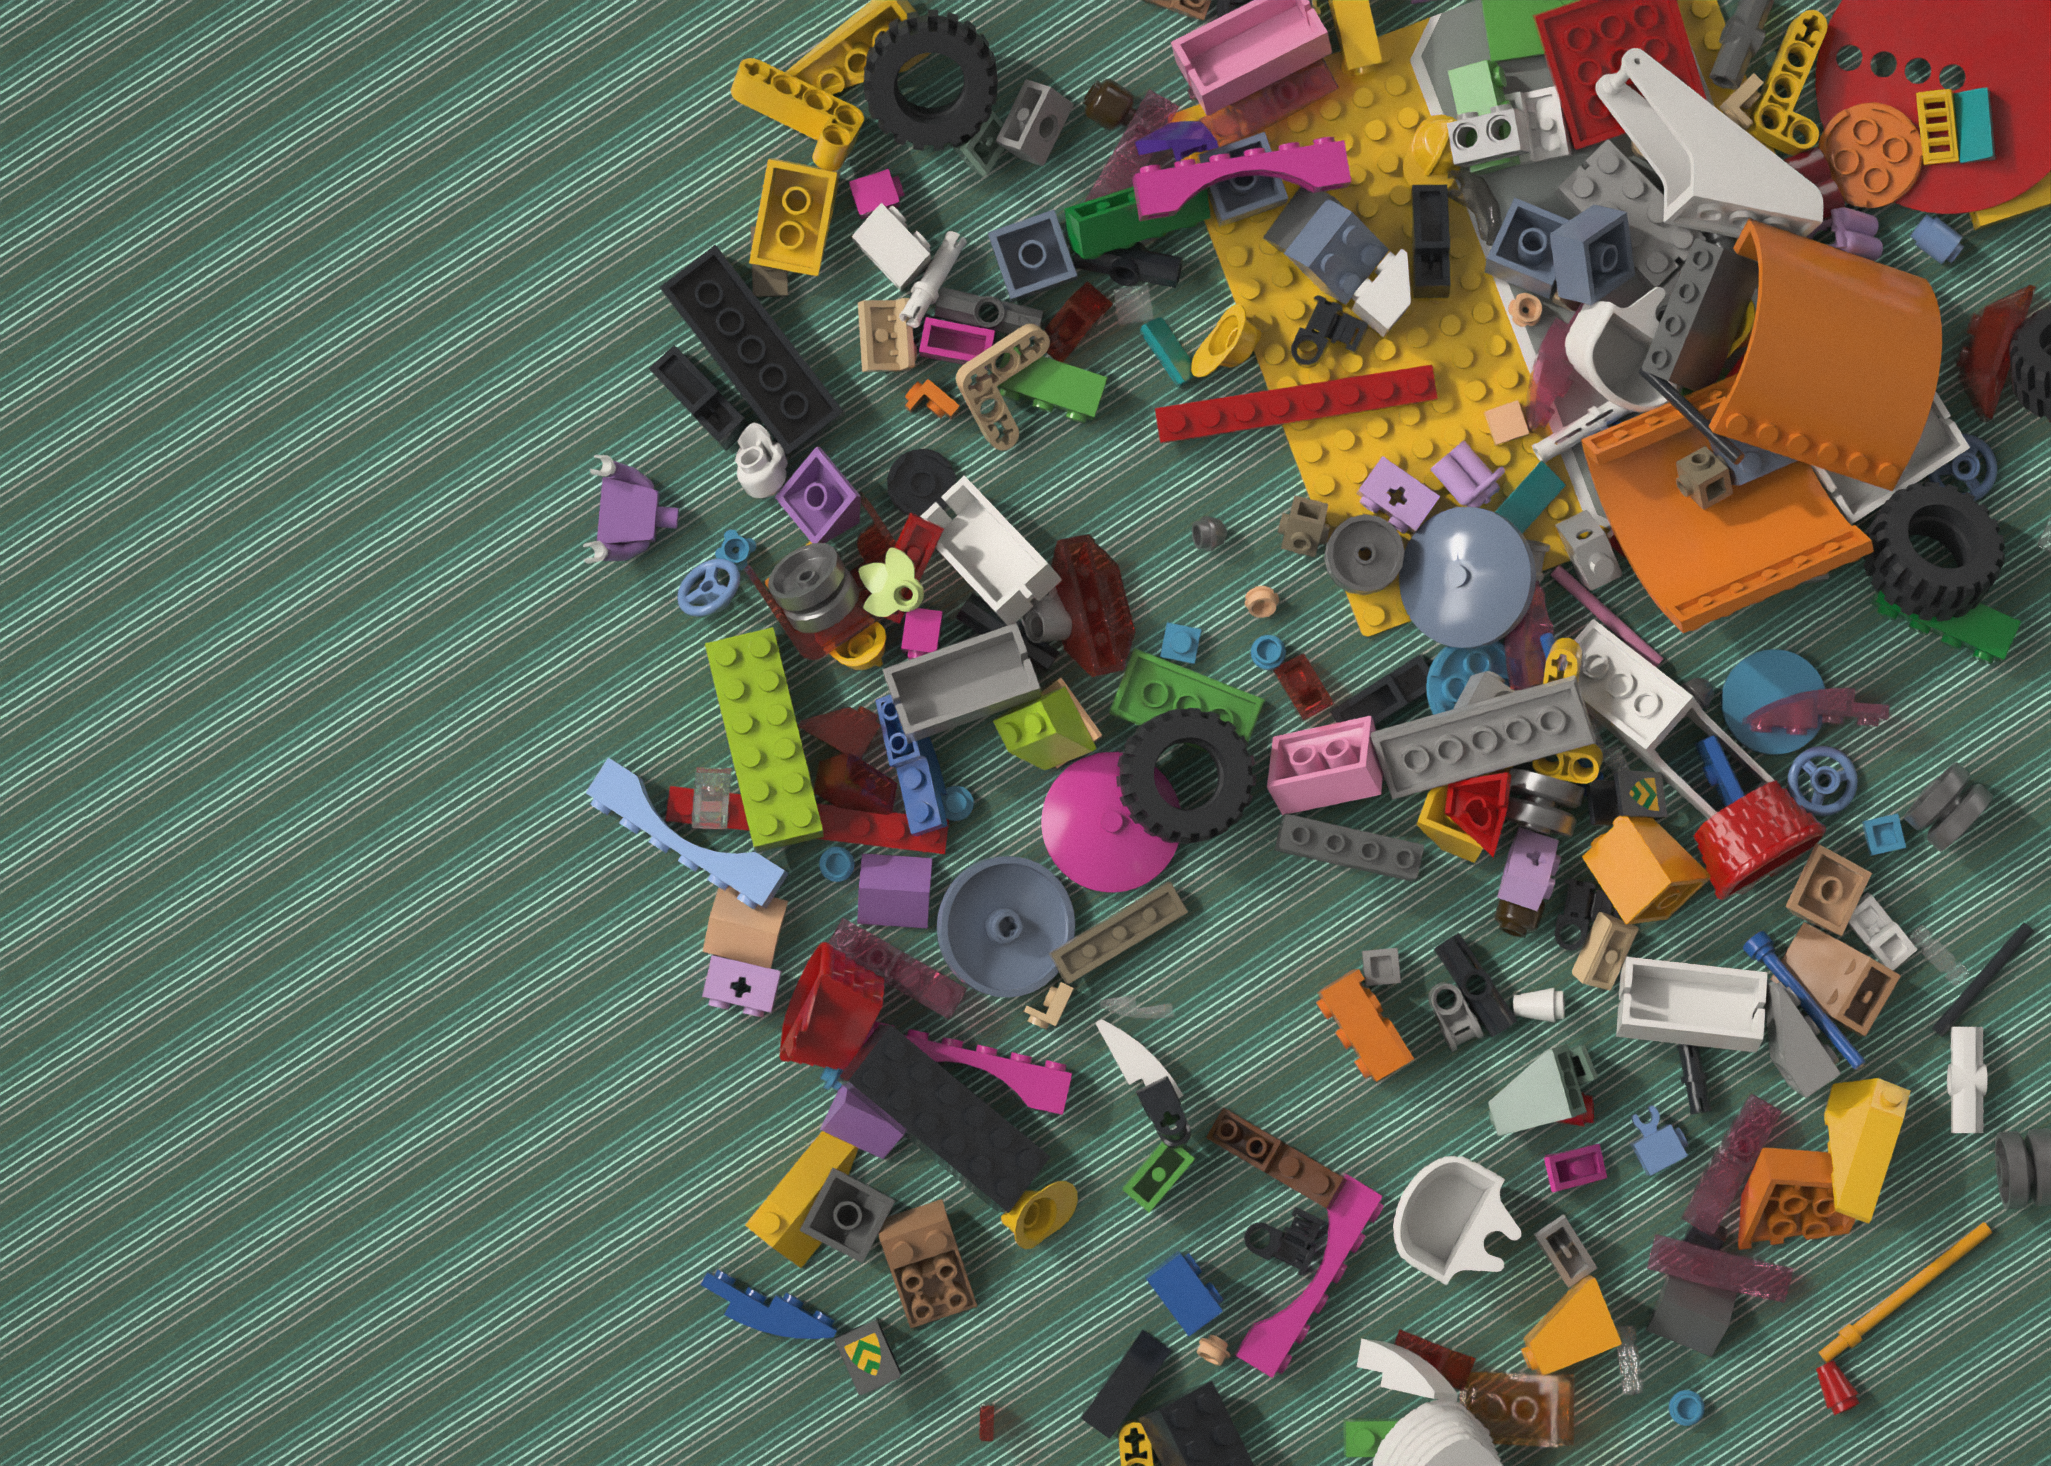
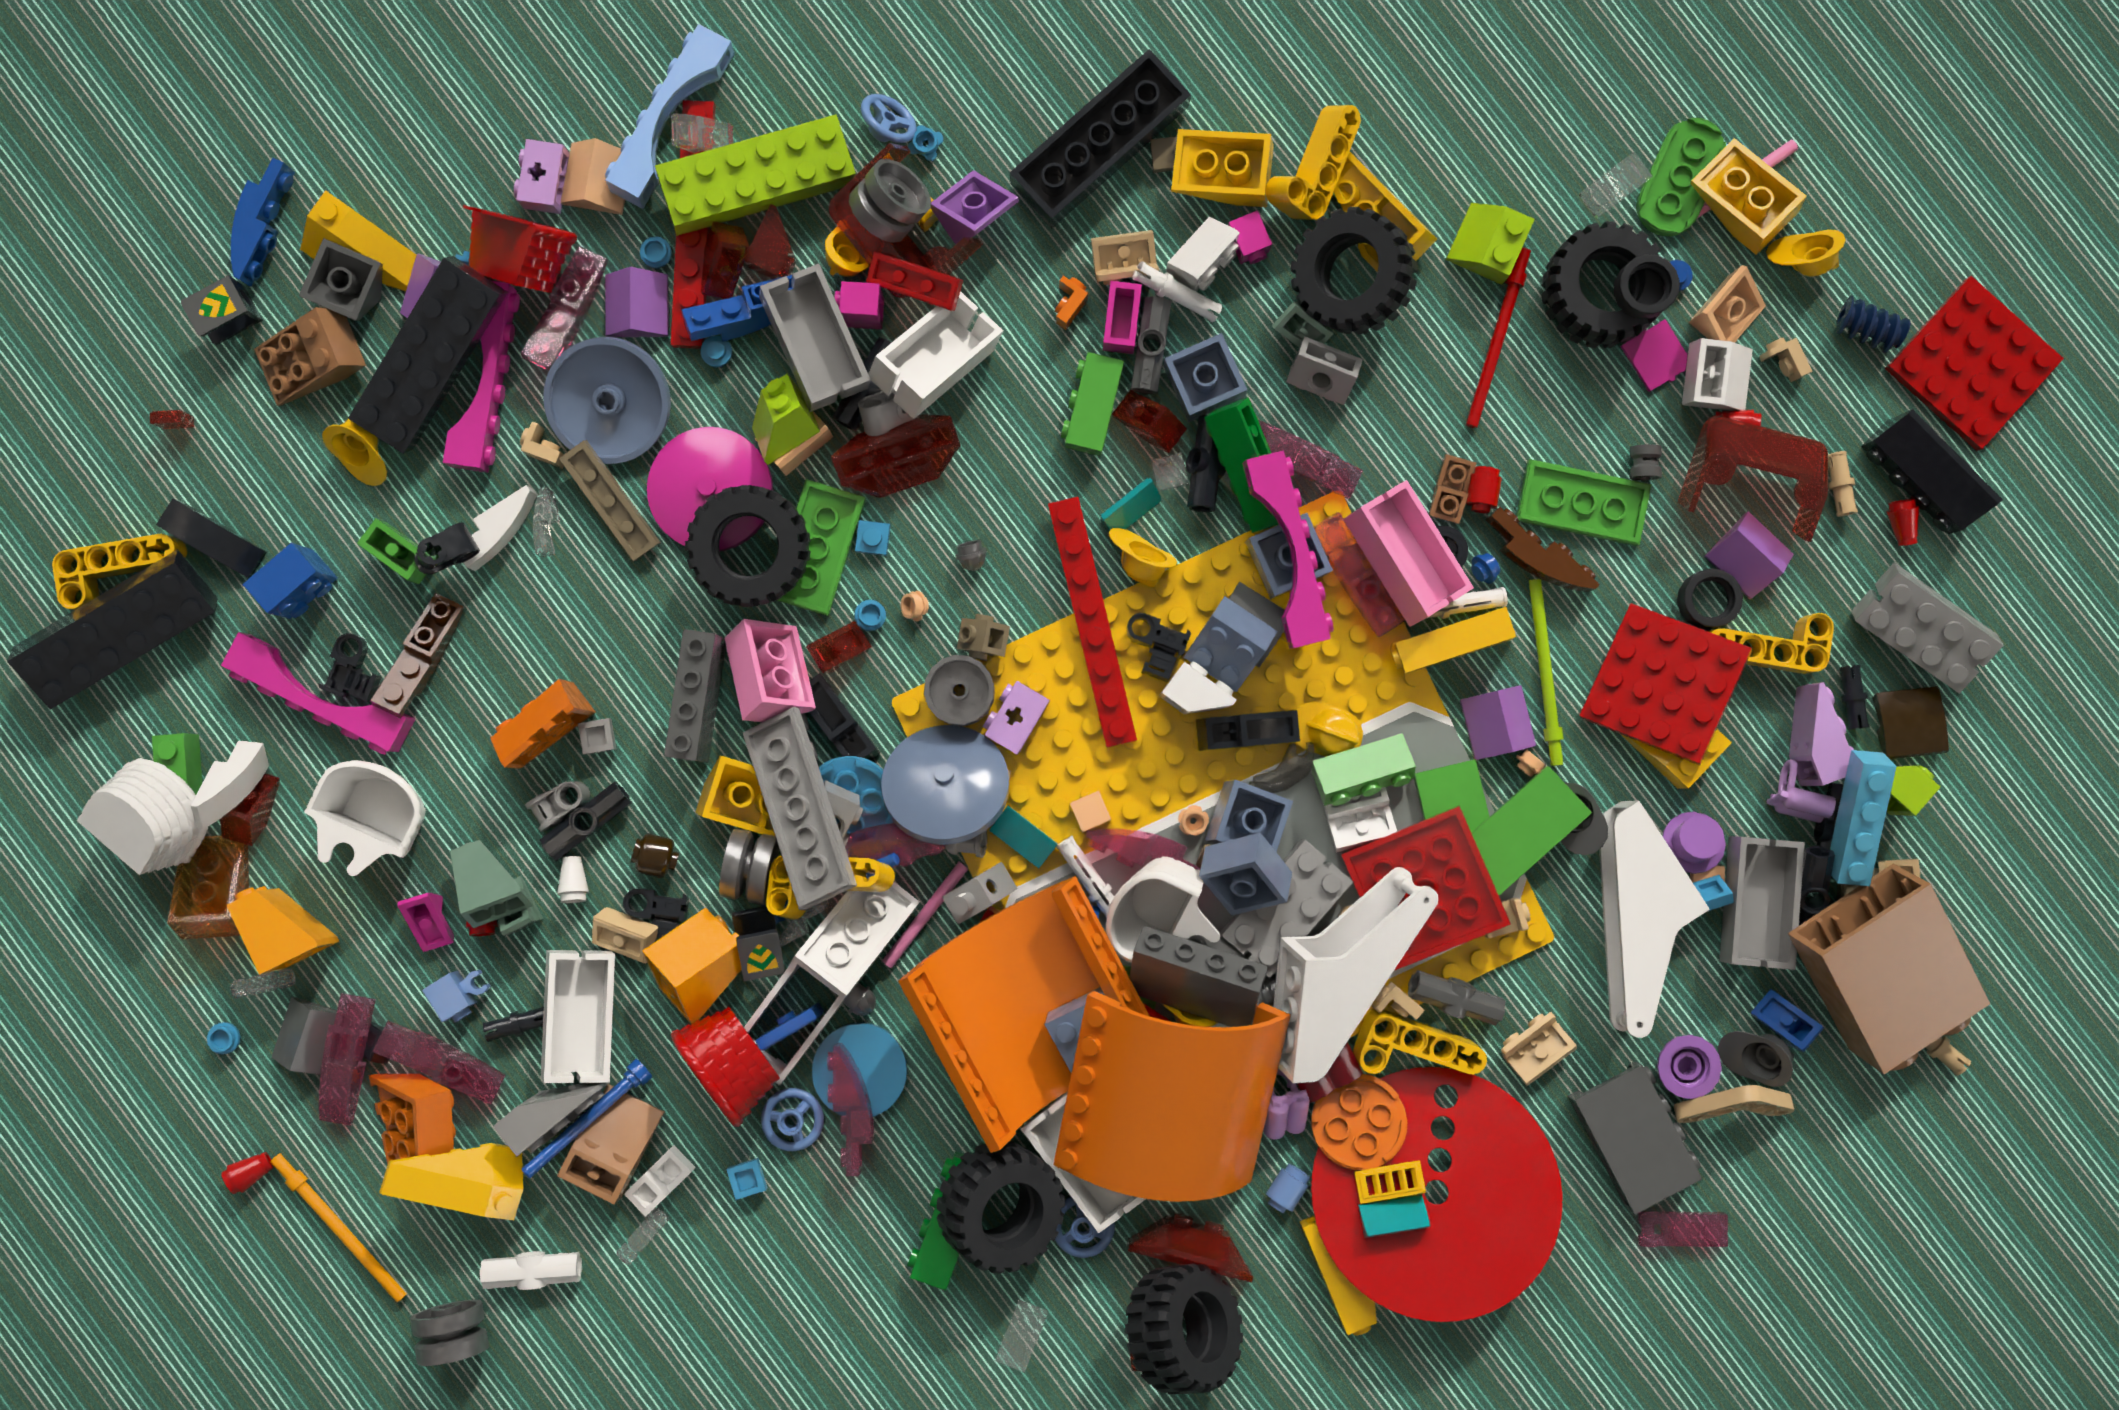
camera: 85 degrees right, 0 degrees up
medium lavender torso [583,455,679,564] -> none
black slope [649,345,749,451] -> none
white head [735,423,788,498] -> none
yellowish green plate [858,547,924,617] -> none
black tile [887,449,956,516] -> none
tan beam [956,324,1050,451] -> none
dark brown head [1082,78,1136,131] -> none
dark purple slope [1135,121,1218,161] -> none
light nougat plate [1197,1335,1230,1366] -> none
lavender piece [1430,441,1505,508] -> none
red slope [1445,772,1512,858] -> none
light grey brick [1447,104,1531,167] -> none
lavender brick [1497,827,1561,911] -> none
light grey slope [1534,1215,1597,1288] -> none
black bar [1639,367,1745,465] -> none
dark tan brick [1676,446,1733,510] -> none
light nougat slope [1785,843,1872,936] -> none
flat silver wheel [1904,762,1994,852] -> none
black bar [1932,922,2034,1037] -> none

